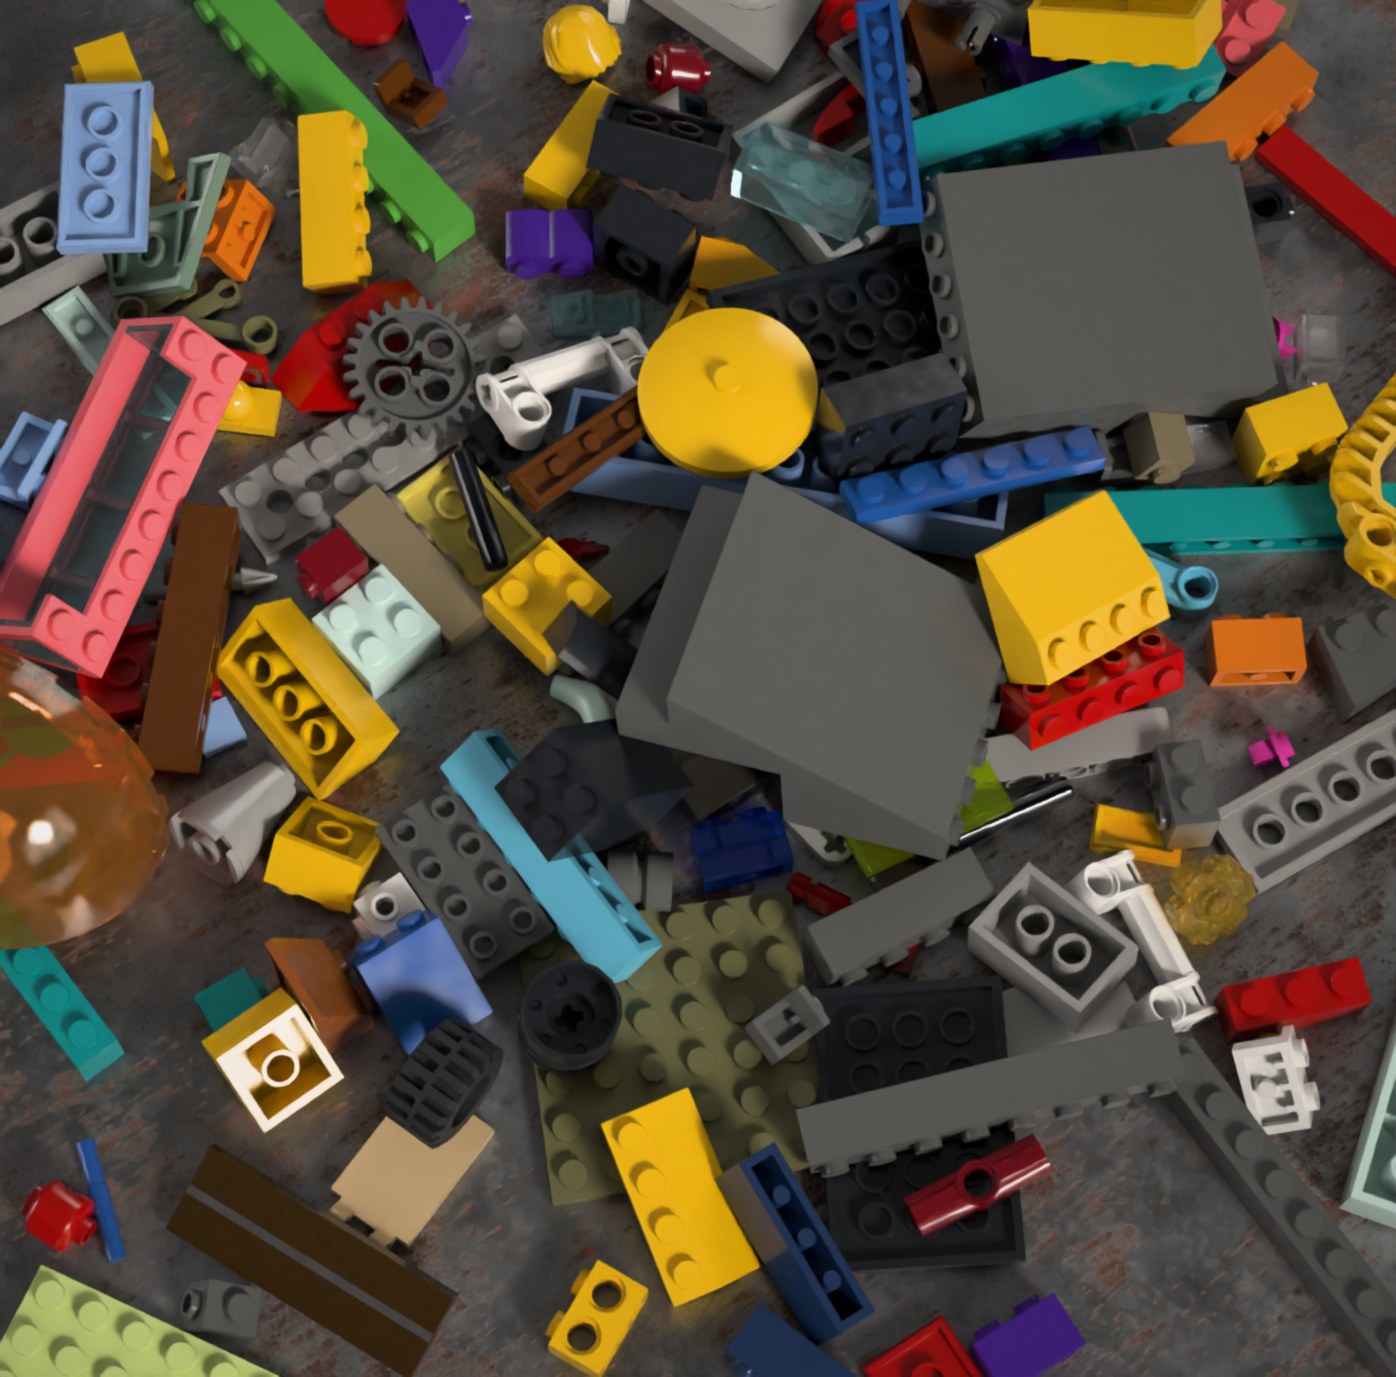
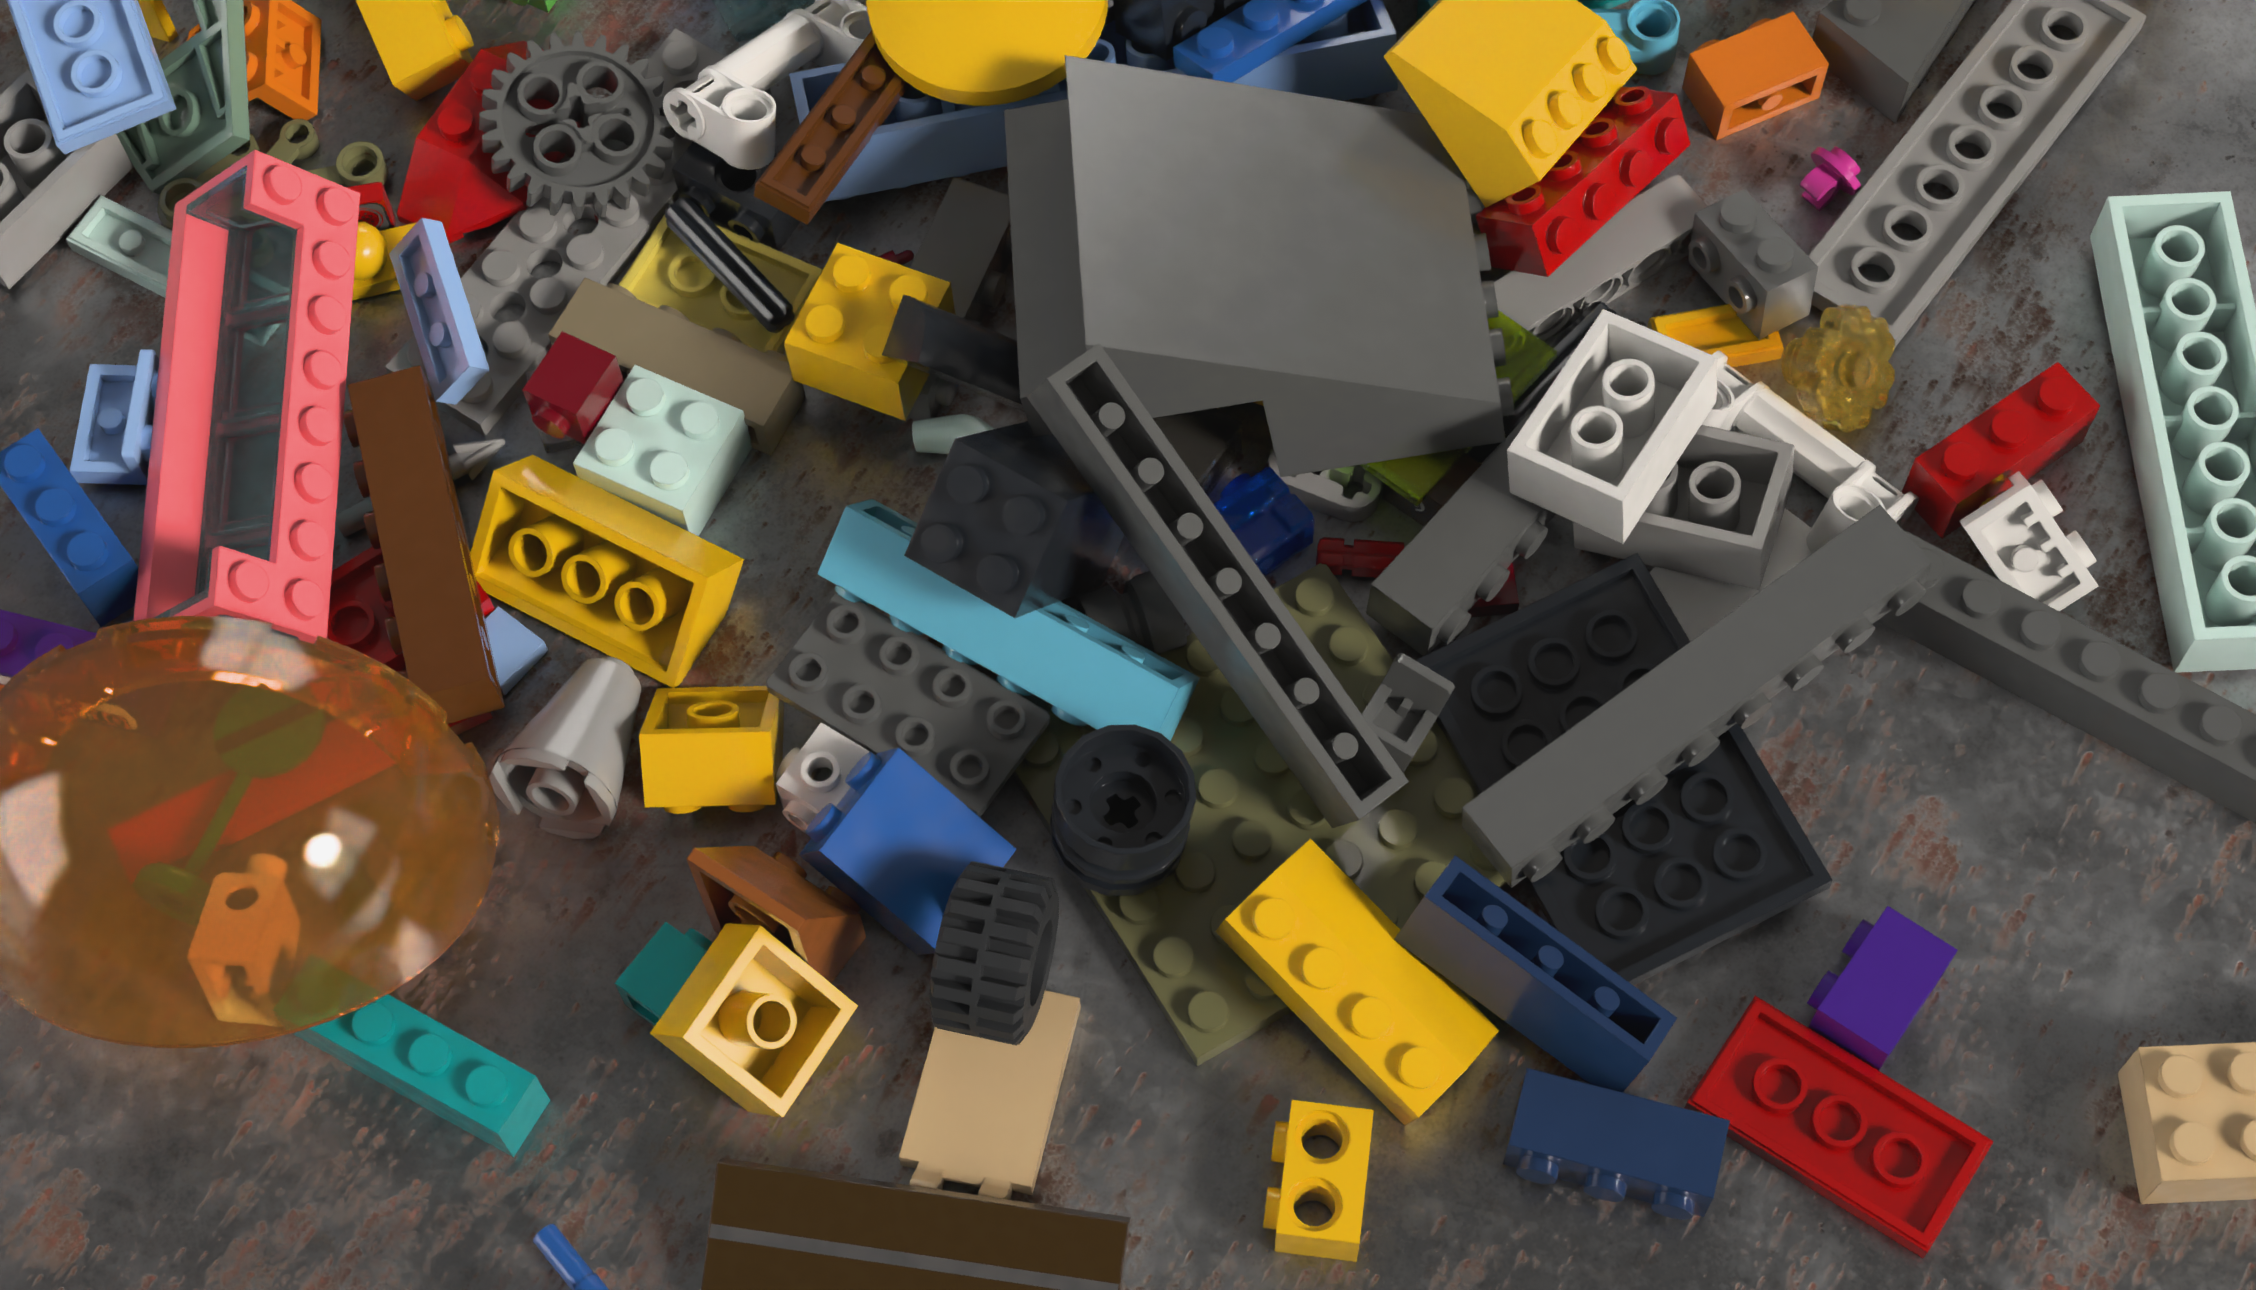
camera: 15 degrees left, 5 degrees down
dark red piece [903,1133,1052,1238] -> none
none -> light blue plate [389,218,490,405]
none -> dark grey brick [1027,343,1409,828]
none -> white brick [1507,309,1718,544]

